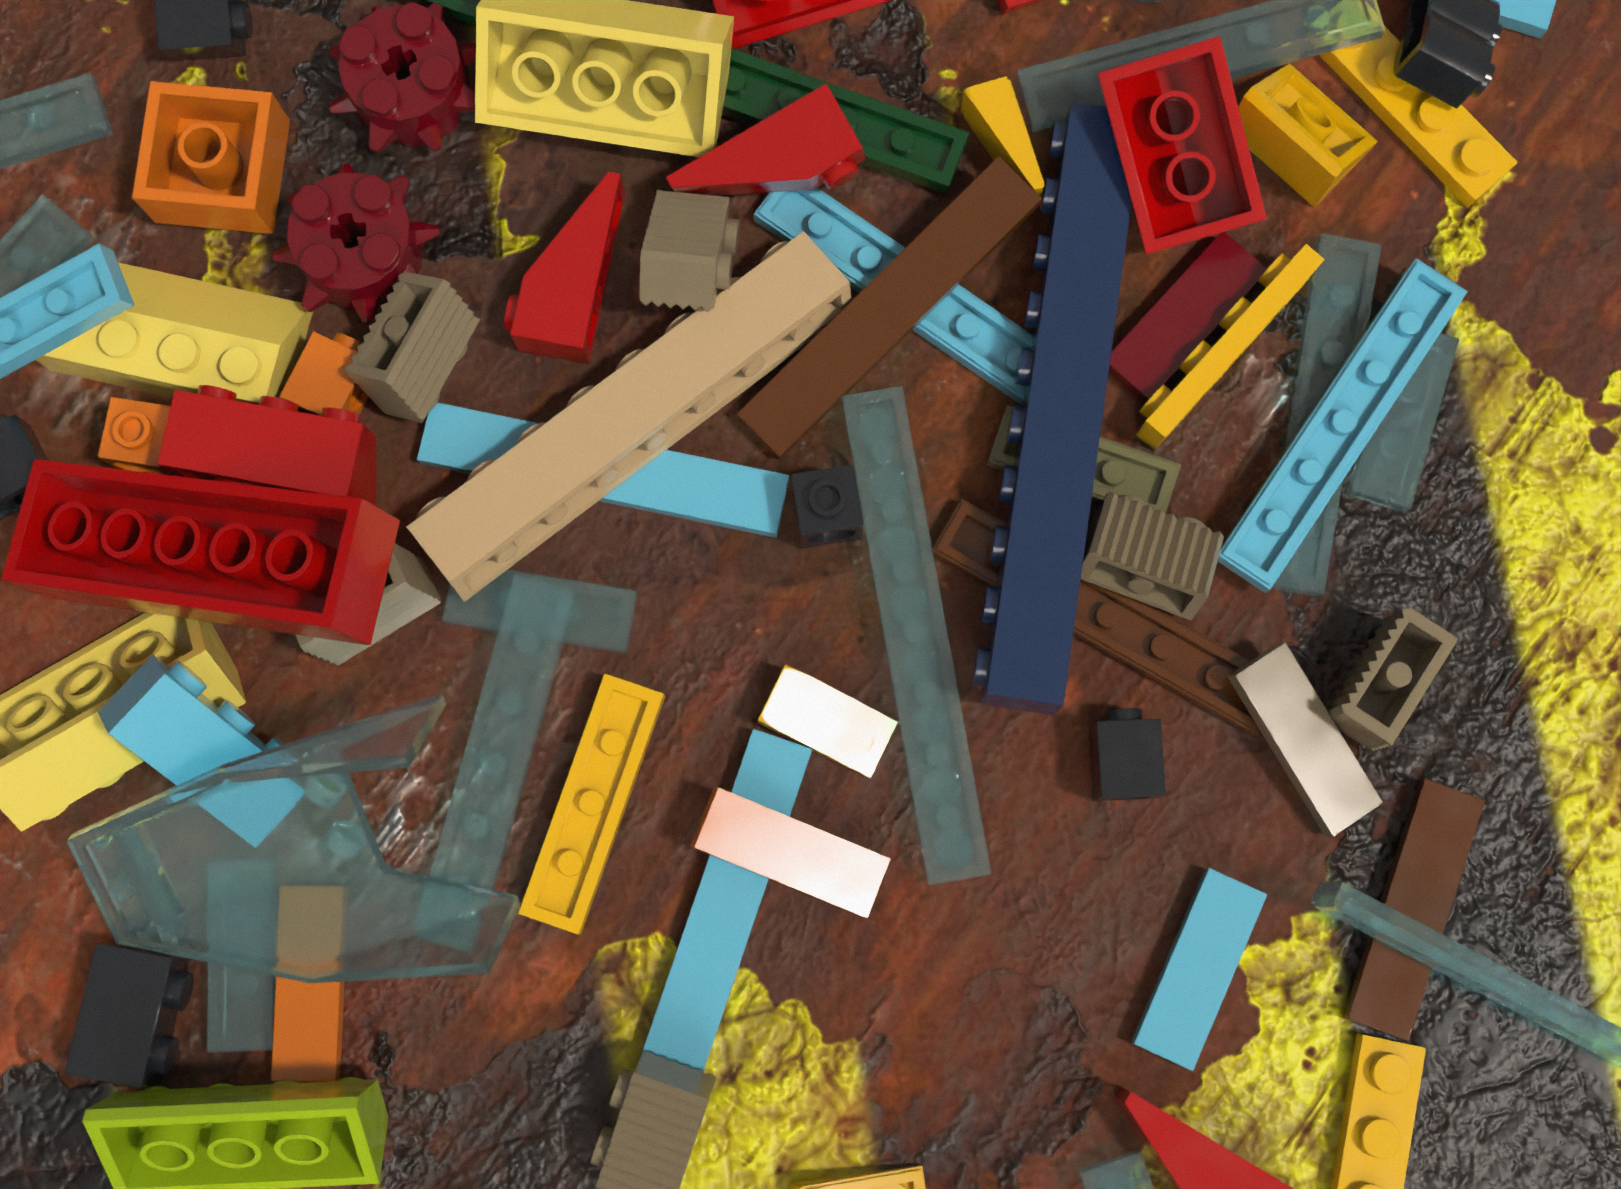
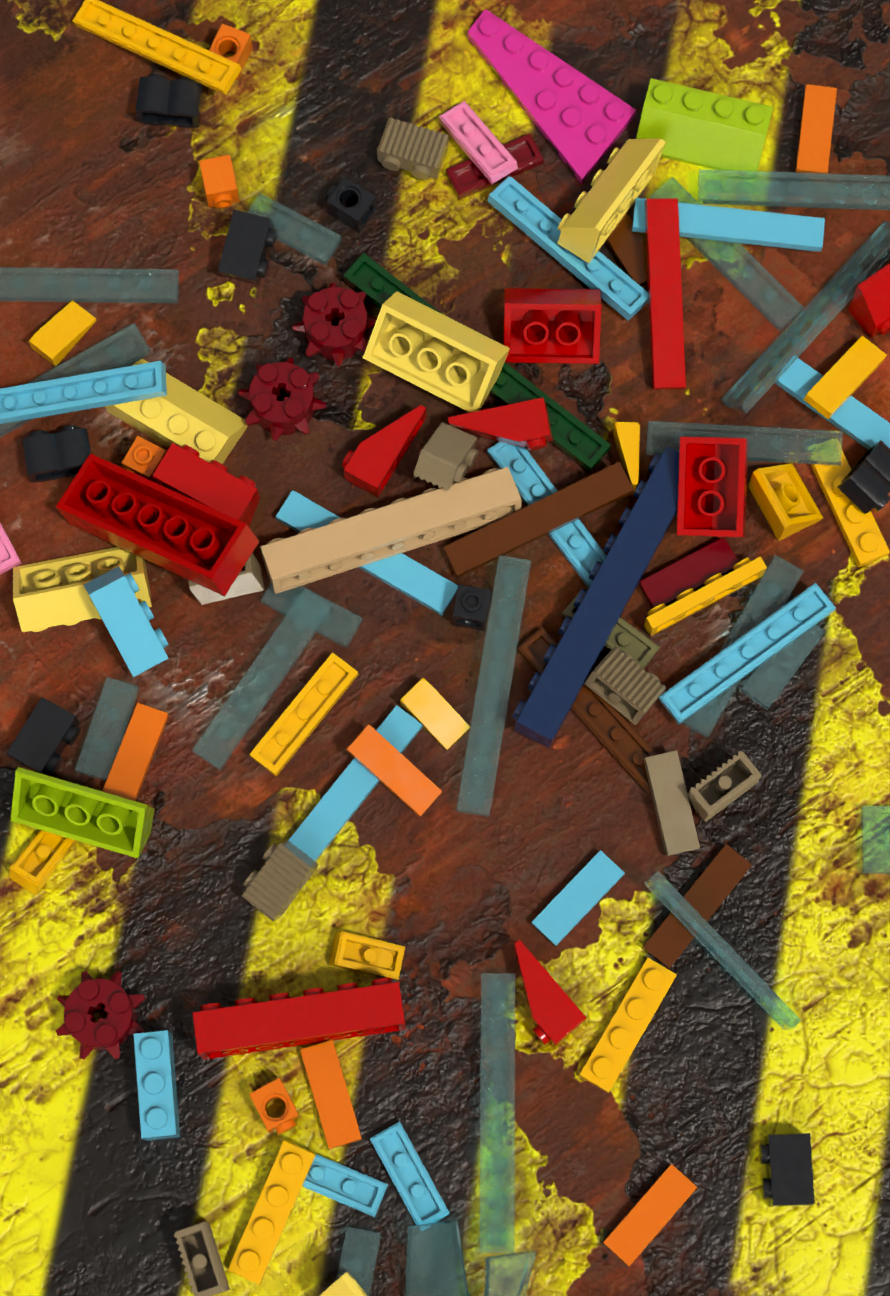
camera: 20 degrees right, 5 degrees down
clear light blue windscreen [66,693,521,983] -> none
orange brick [132,81,290,234] -> none
orange brick [279,331,369,416] -> none
dark tan brick [345,272,480,423] -> none
black brick [1088,708,1166,802] -> none

